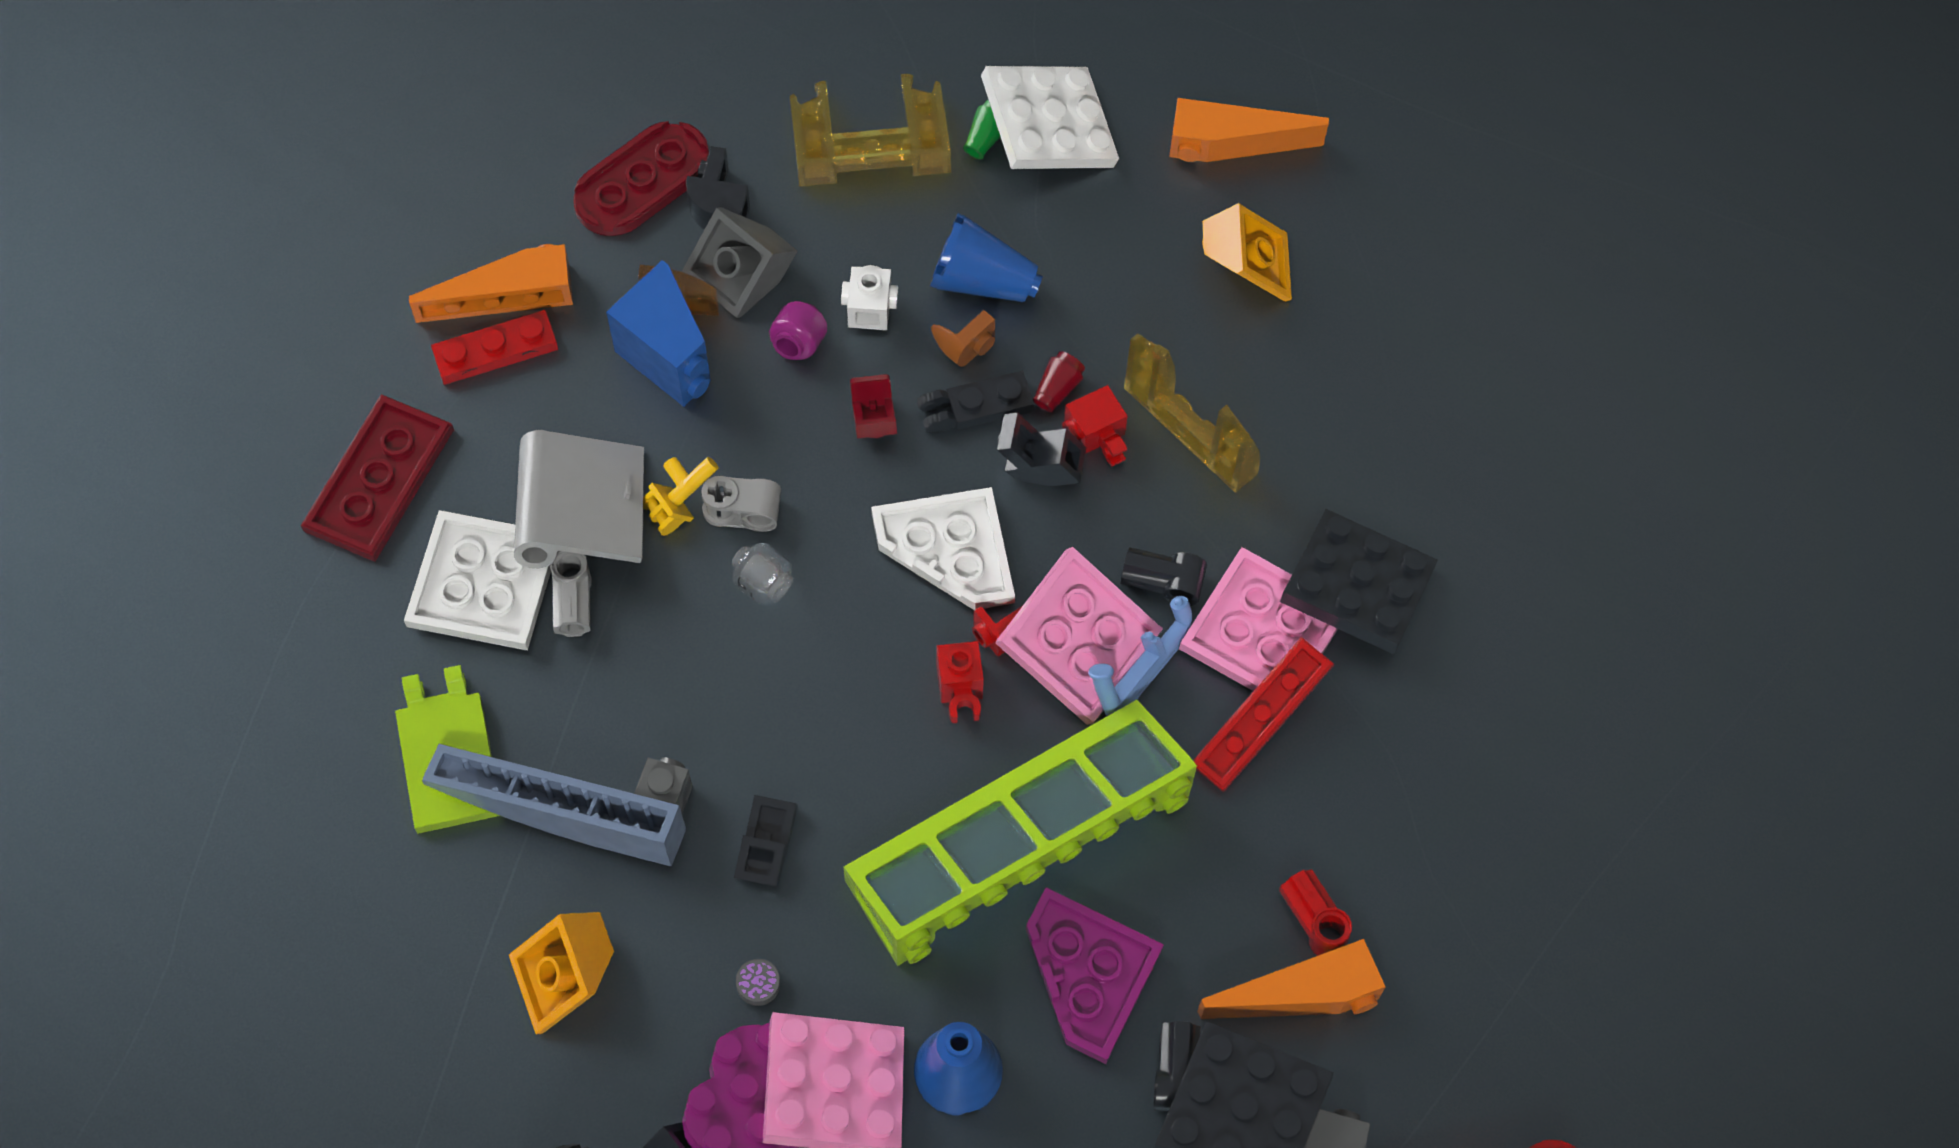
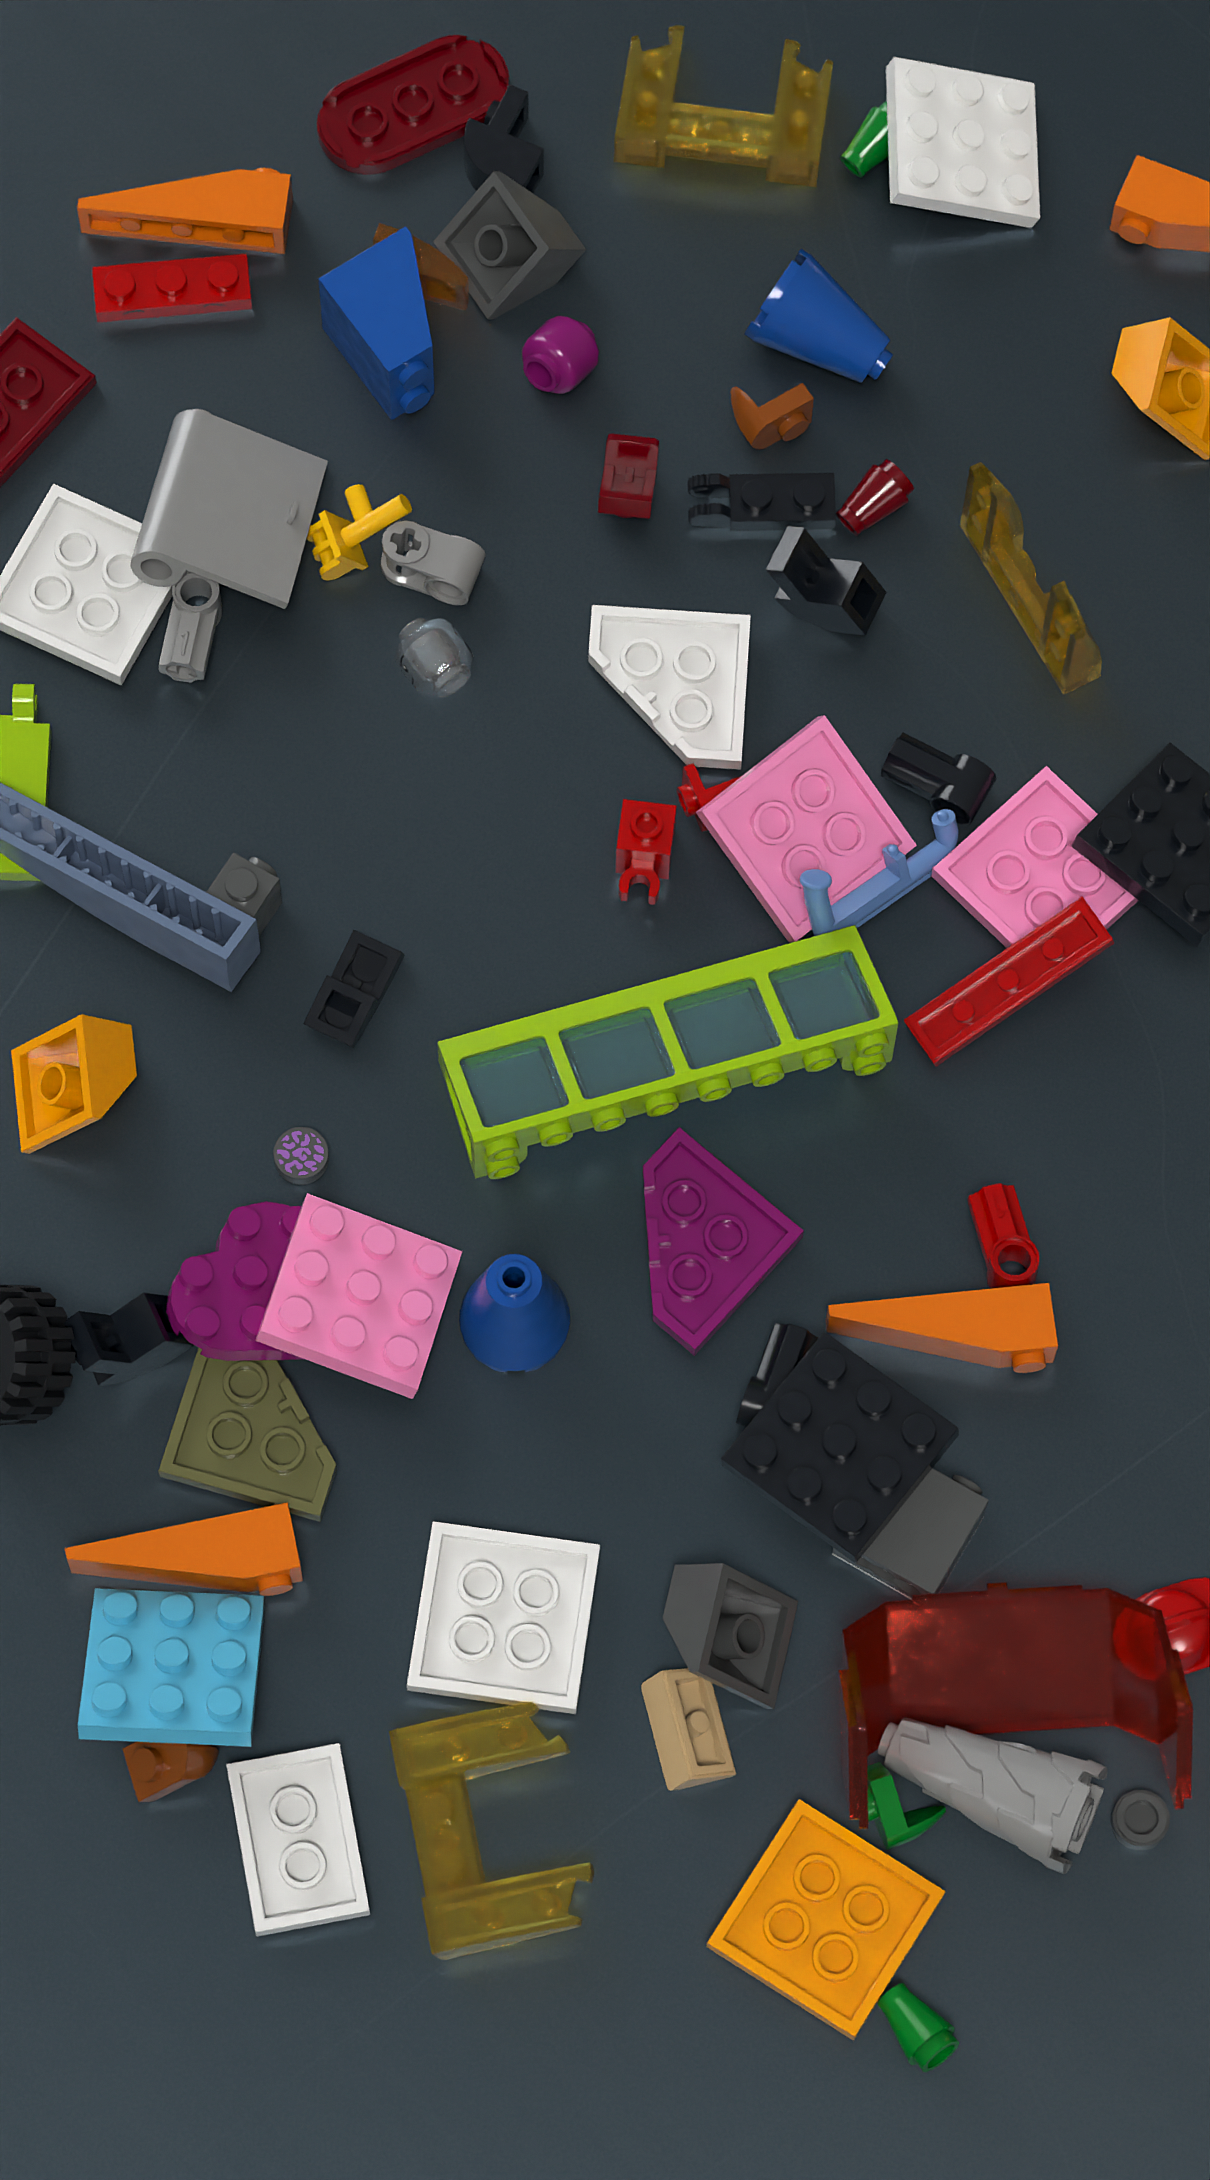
camera: 15 degrees right, 5 degrees up
white brick [841,265,898,330] -> none
red brick [1062,385,1128,467] -> none

